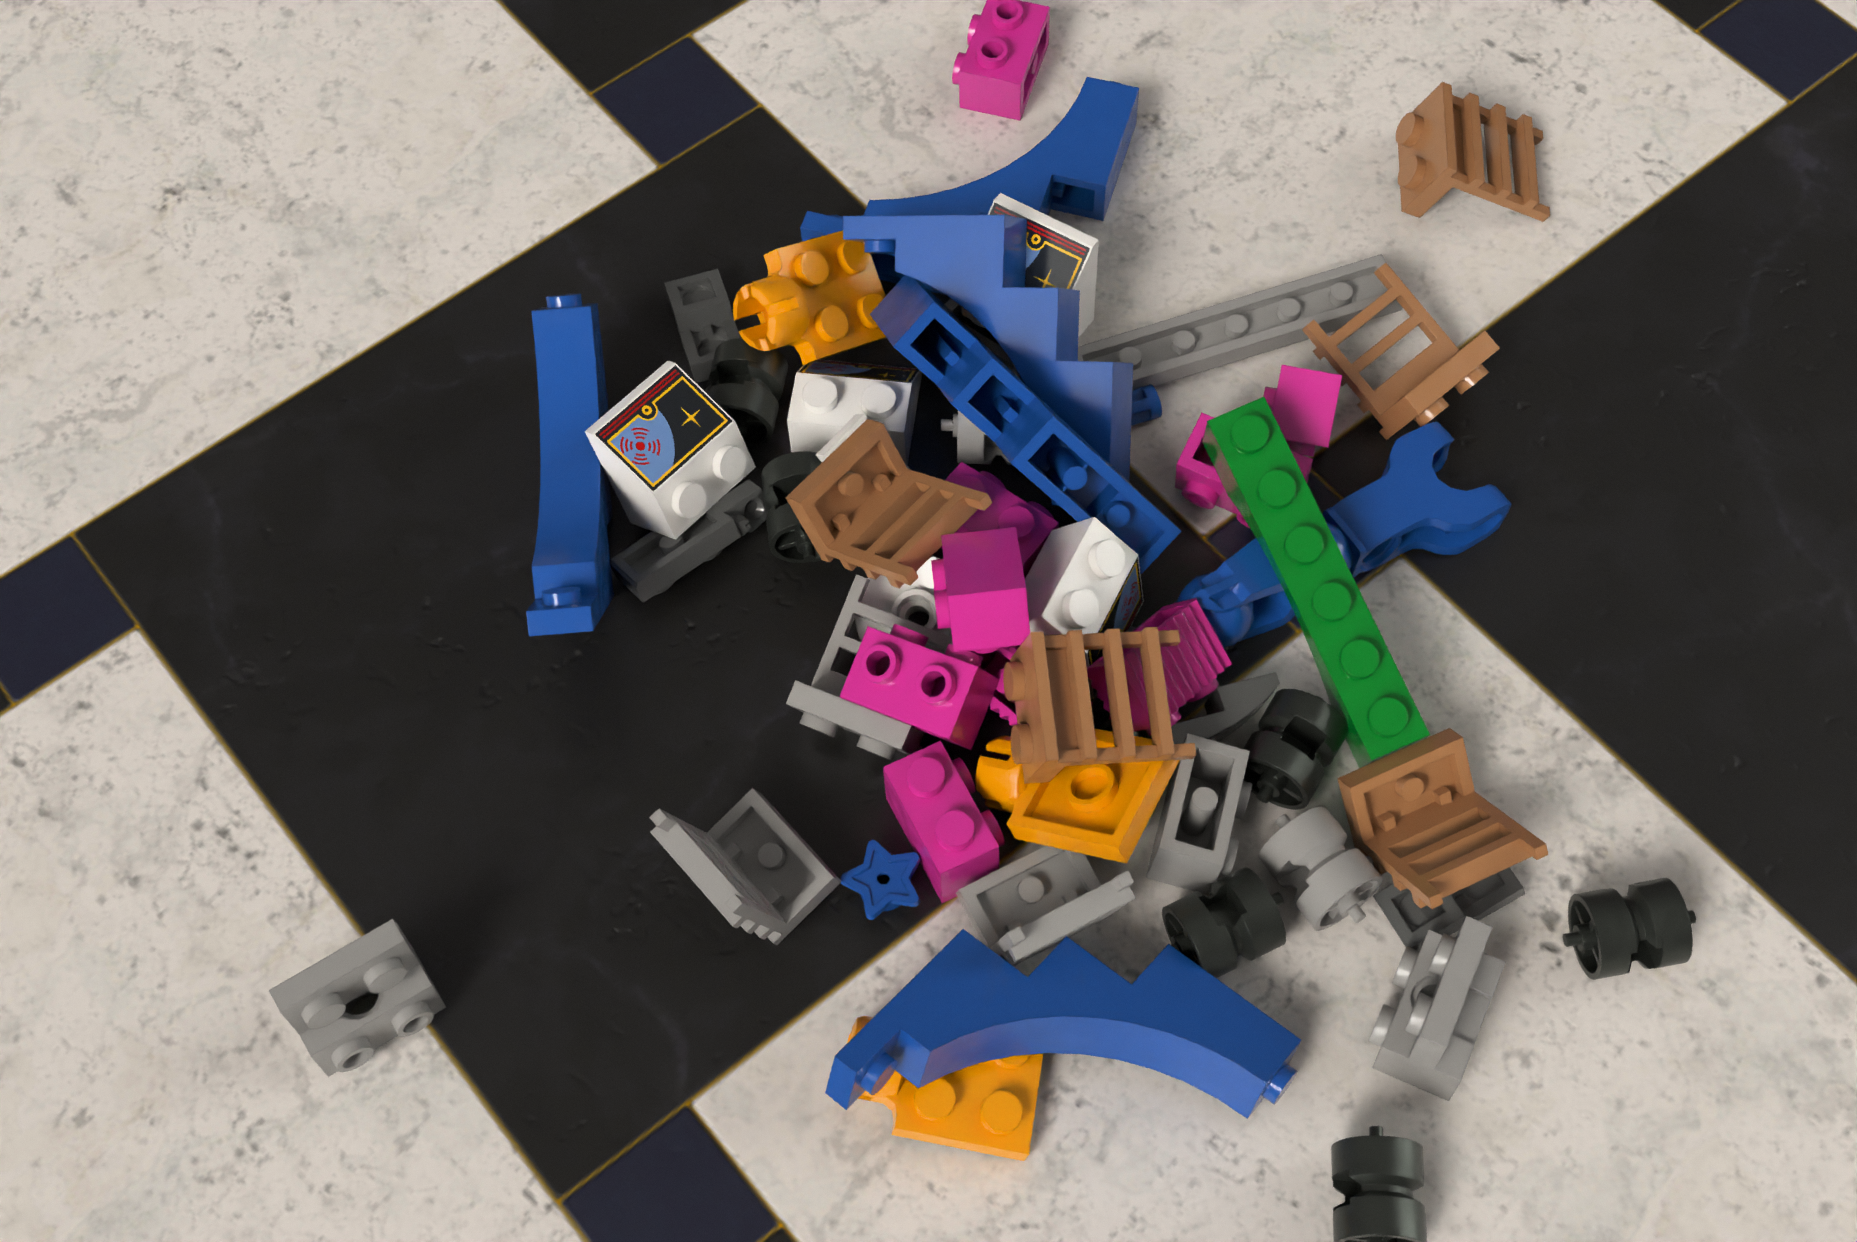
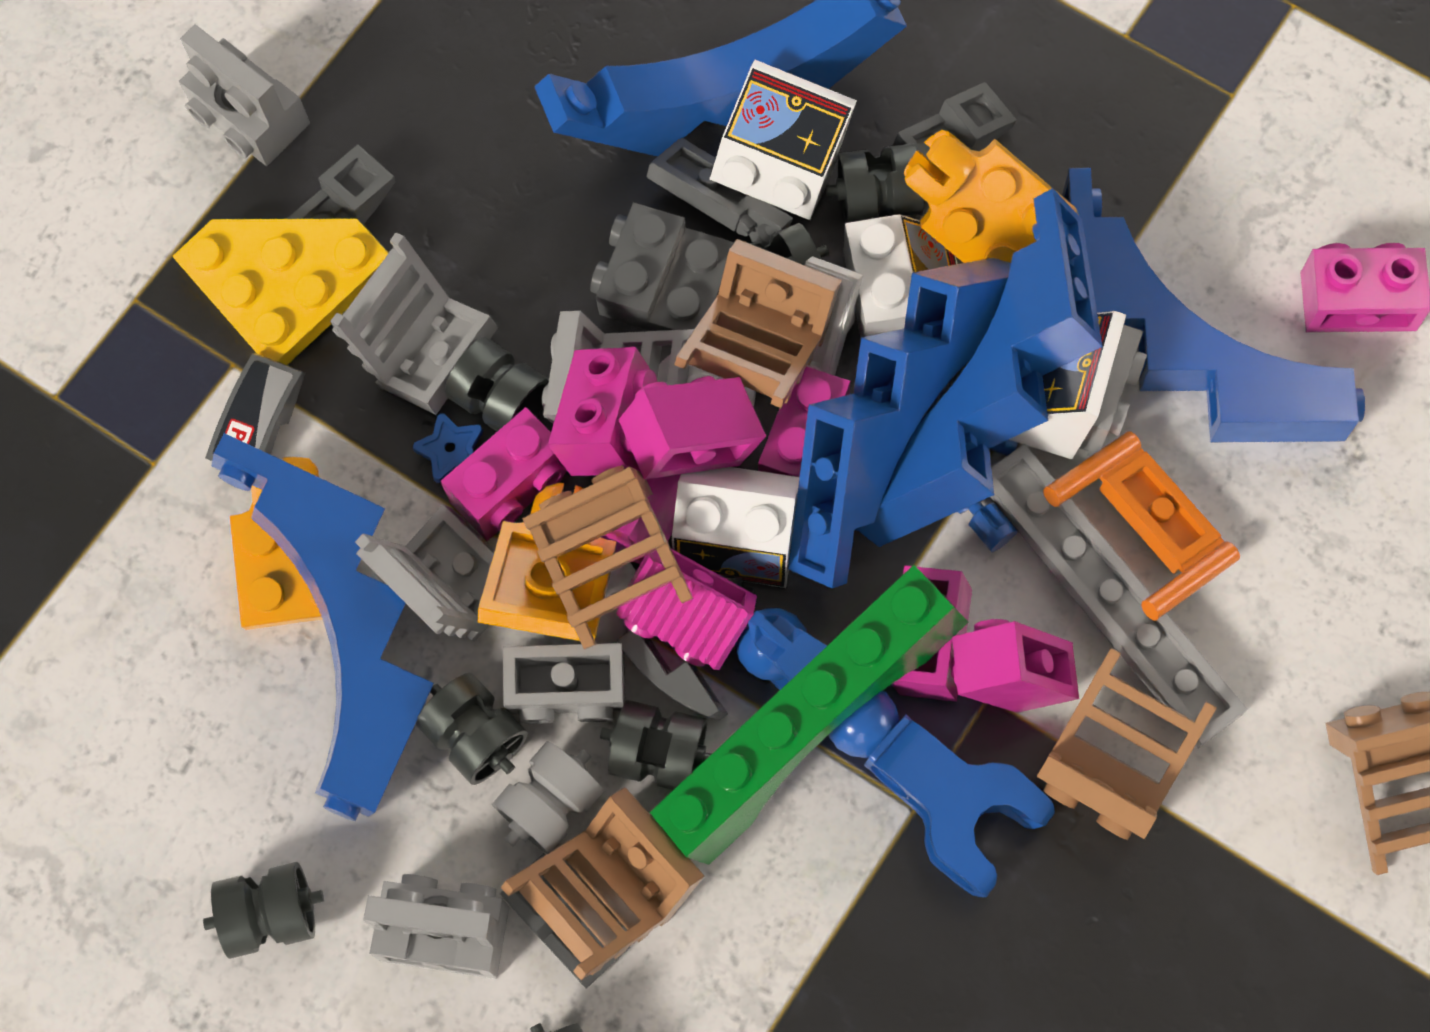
camera: 75 degrees right, 10 degrees up
none -> yellow plate [172,219,389,365]
none -> slope [205,353,306,461]
none -> dark grey slope [287,144,396,225]
none -> pearl dark grey wheel [445,337,549,432]
none -> dark grey plate [590,202,734,331]
none -> orange plate [1043,431,1240,621]

